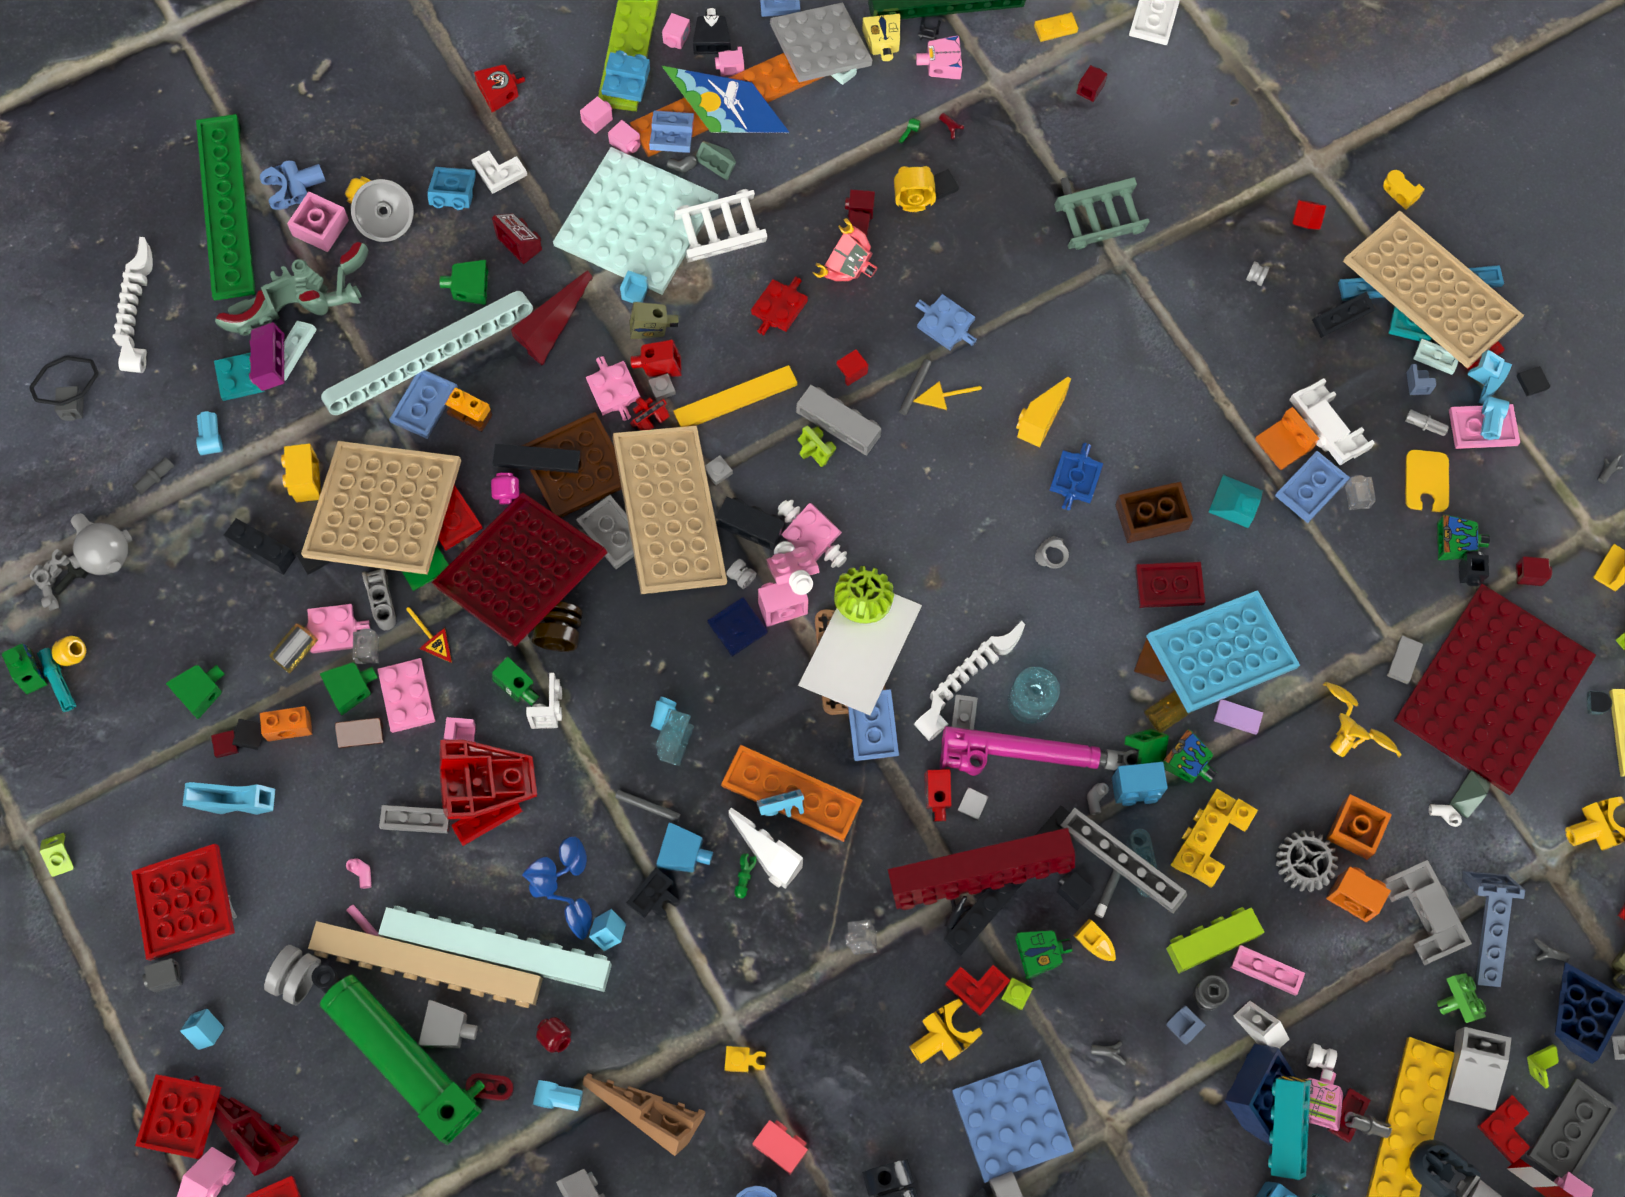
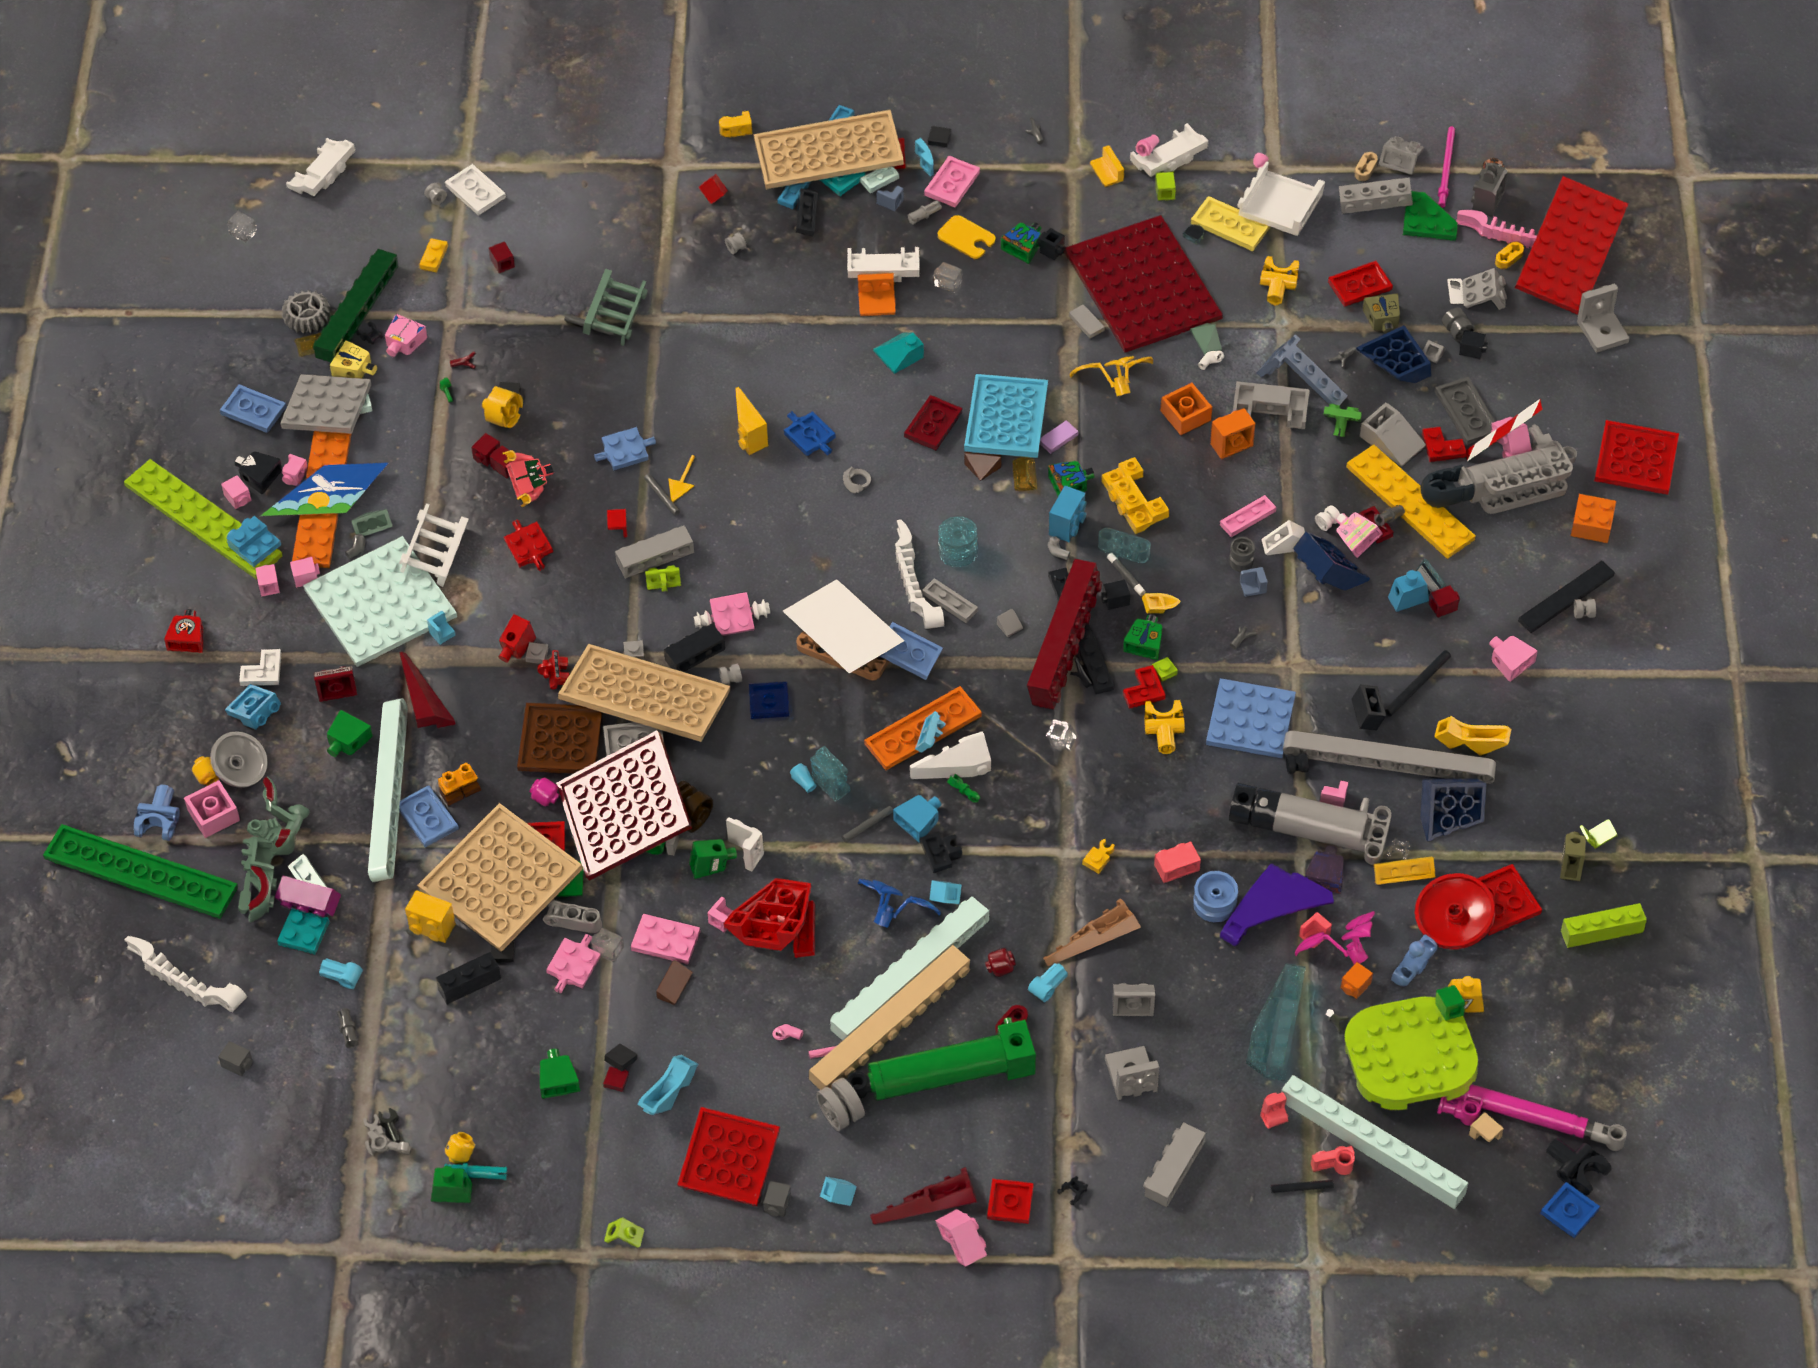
camera: 55 degrees left, 15 degrees down
black piece [29,356,99,406] -> none
light grey piece [69,513,132,575] -> none
red plate [135,1074,221,1159] -> none
orange brick [260,706,312,742] -> none
slope [269,623,318,673] -> none
green torso [320,663,378,715] -> none
light grey plate [379,805,450,834] -> none
piece [406,607,452,663] -> none
light grey torso [418,1000,478,1048] -> none
black tile [492,444,581,473] -> none
bright pink plate [586,356,640,421] -> none
olive torso [629,302,678,339] -> none
medium blue slope [649,111,694,153] -> none
yellow tile [673,365,797,427] -> none
bright pink brick [758,582,808,627] -> none
bright pink plate [766,541,820,595] -> none
lime gear [834,566,894,623] -> none
red torso [924,769,951,822] -> none
dark pink piece [940,726,1139,776] -> none
light grey brick [1061,808,1187,914] -> none
reddish brown brick [1115,481,1193,543] -> none
green panel [1124,729,1169,764] -> none
lime brick [1166,907,1264,973] -> none
teal brick [1268,1076,1311,1180] -> none
medium blue plate [1275,451,1350,523] -> none
light grey gear [1276,830,1338,892] -> none
medium azure panel [1468,350,1505,384] -> none
medium azure piece [1480,396,1509,440] -> none
dark red brick [1516,556,1552,586] -> none
lime bracket [1527,1044,1559,1089] -> none

